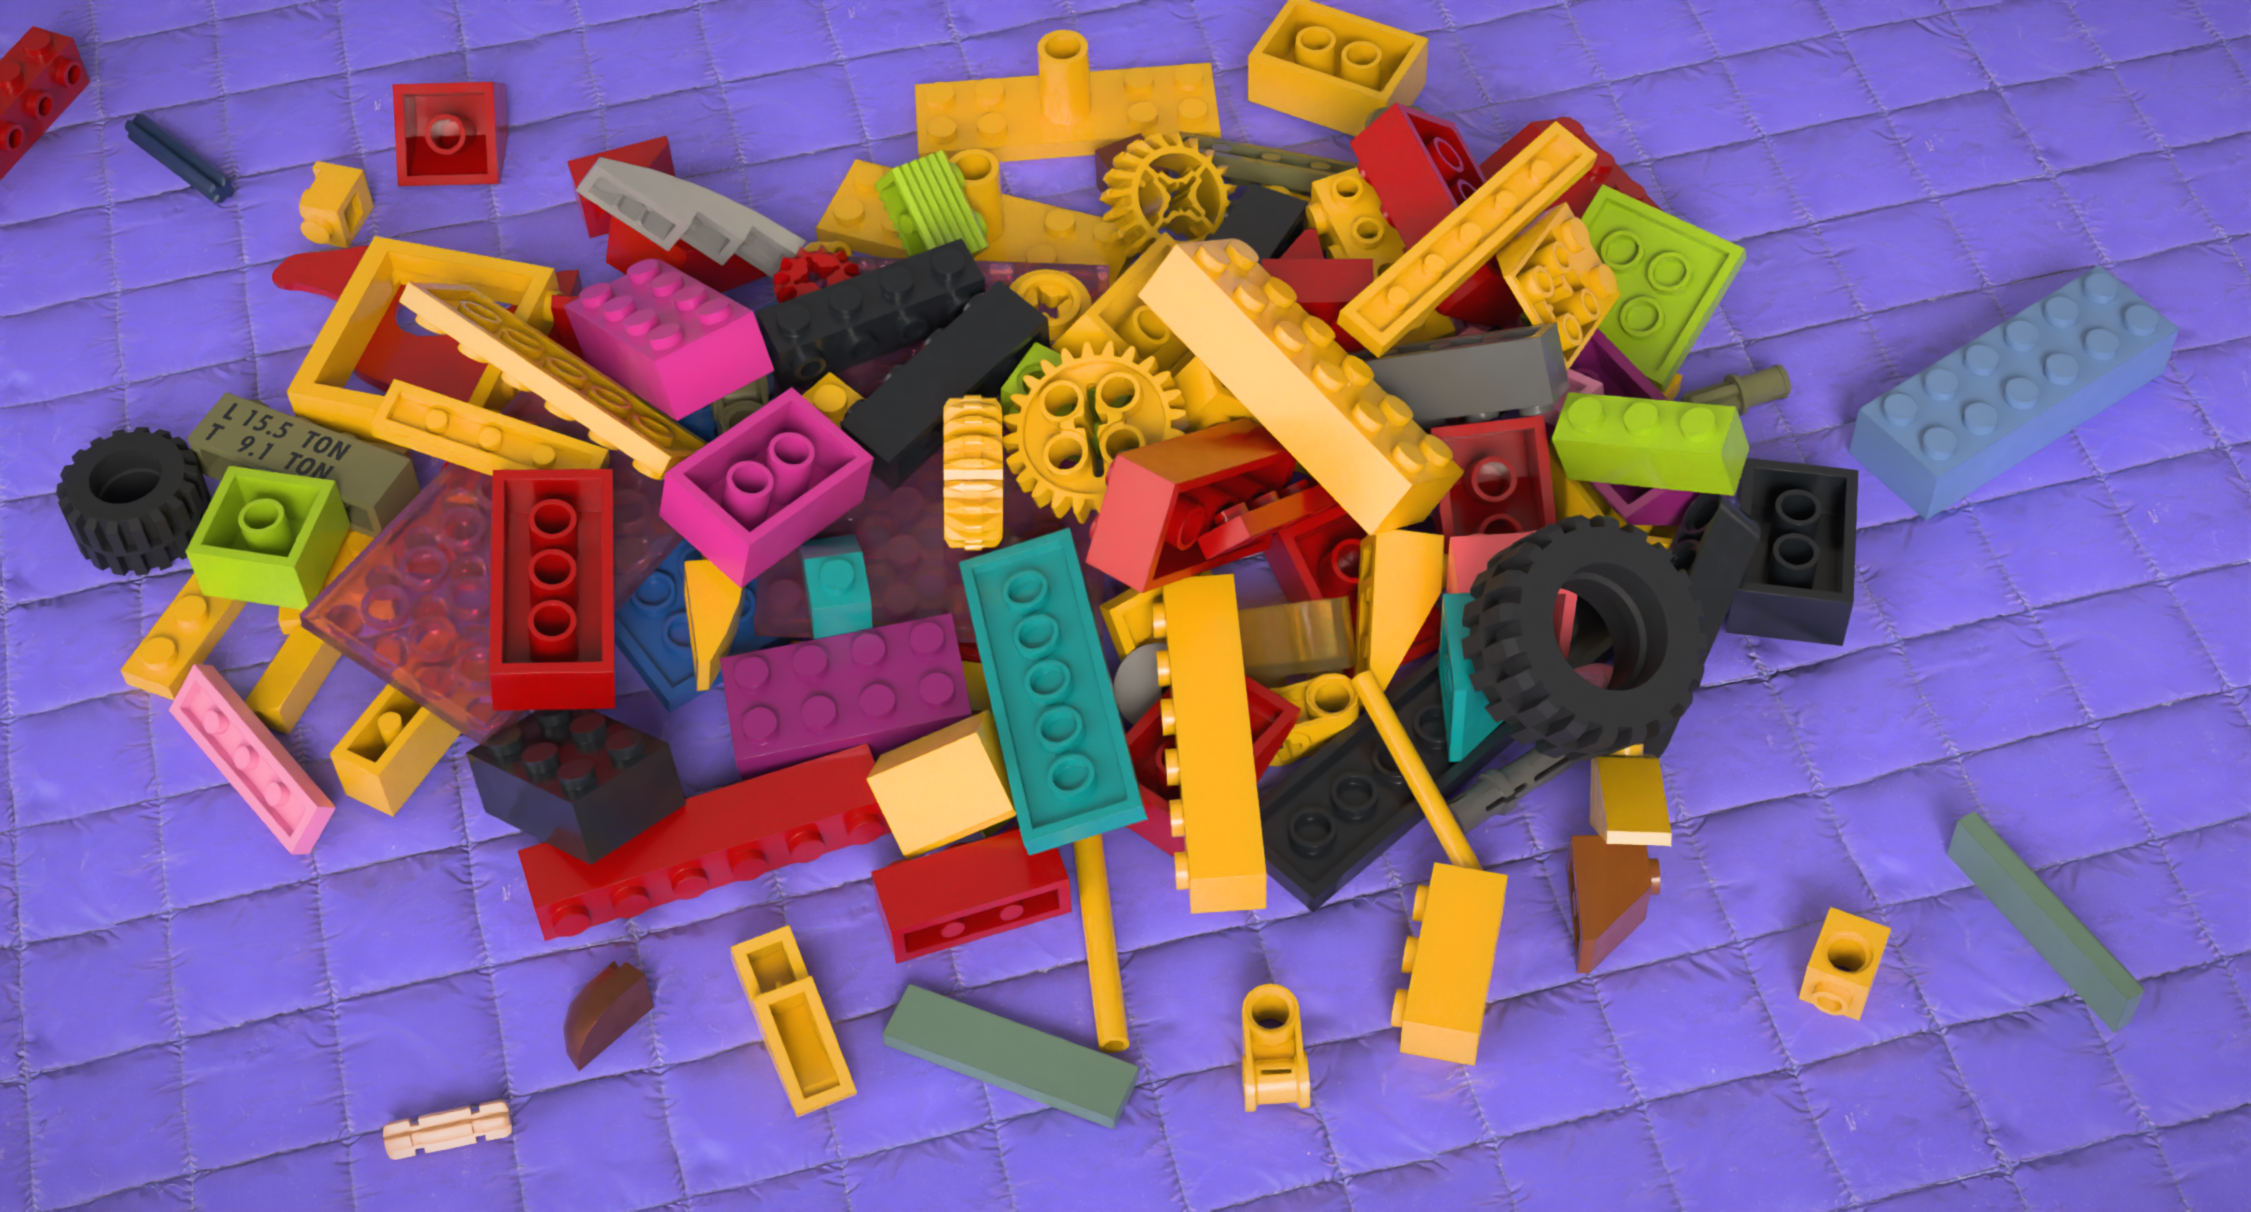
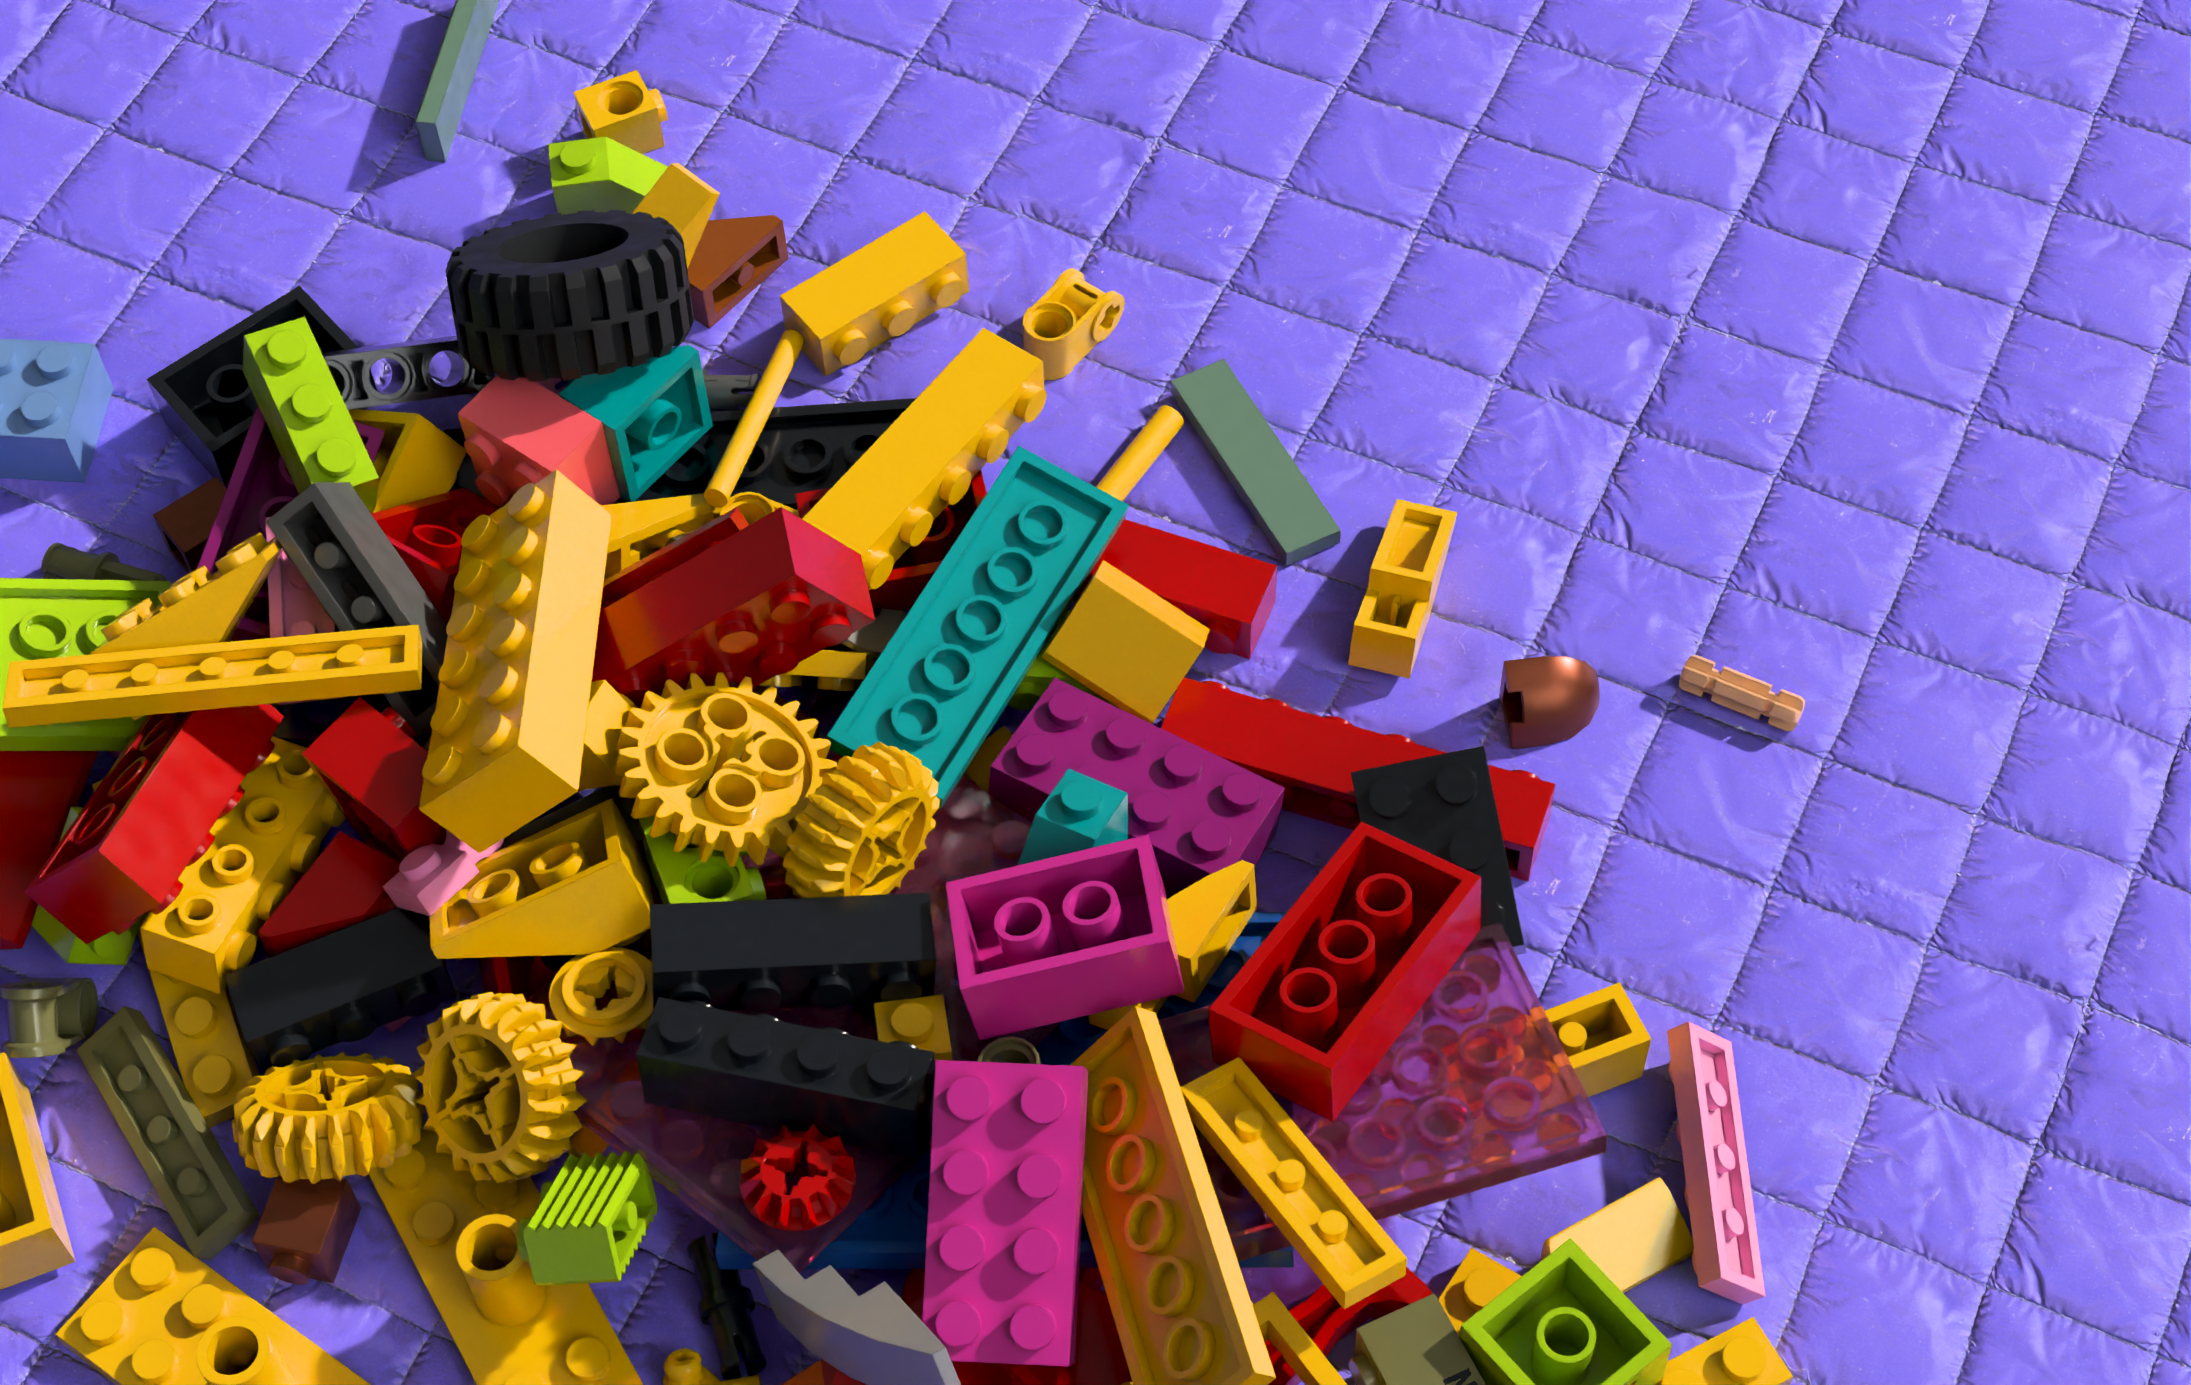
camera: 140 degrees left, 5 degrees up
none -> yellow gear [412,992,587,1183]
none -> lime slope [548,136,668,215]

